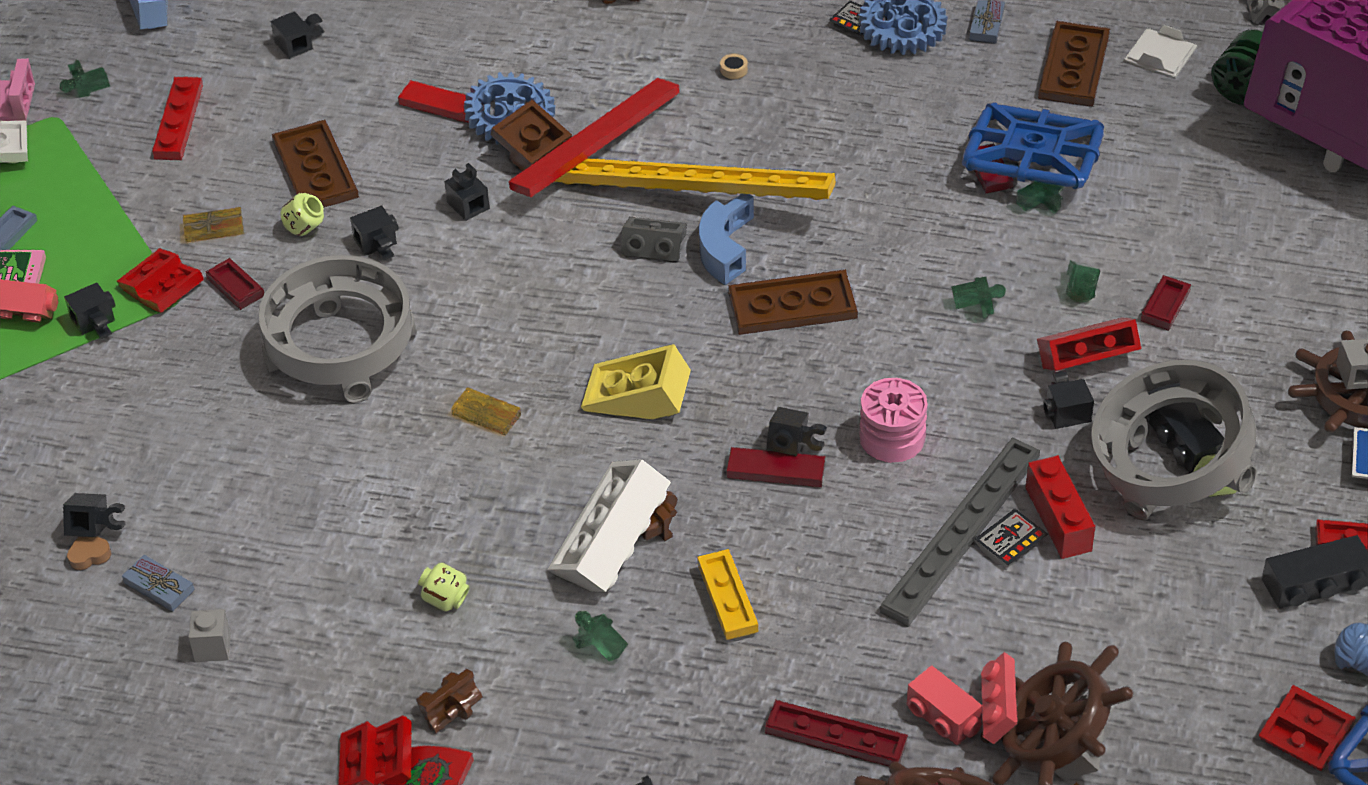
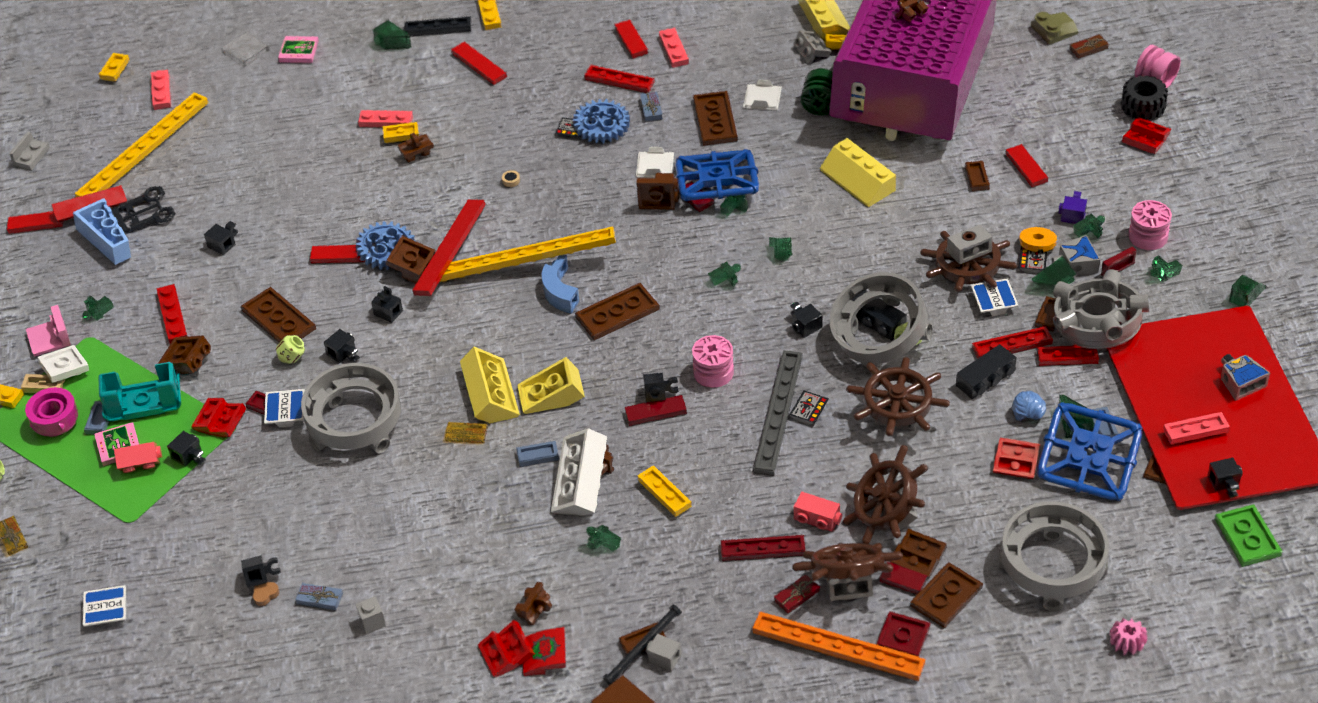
camera: 20 degrees left, 0 degrees up
clear yellow tile [183,207,244,242] -> none
yellowish green head [418,563,470,611] -> none
dark grey bracket [621,217,687,261] -> none
coral plate [981,652,1017,744] -> none
red brick [1025,455,1096,559] -> none
red brick [1037,317,1142,371] -> none
dark red tile [1141,275,1191,331] -> none
none -> teal container [98,362,181,421]
none -> reddish brown plate [158,335,211,374]
none -> piece [264,389,305,428]
none -> light yellow slope [460,347,520,423]
none -> sand blue tile [516,441,559,467]
none -> white piece [636,147,674,178]
none -> reddish brown plate [636,173,679,210]
none -> light yellow slope [820,138,896,208]
none -> reddish brown brick [846,357,950,437]

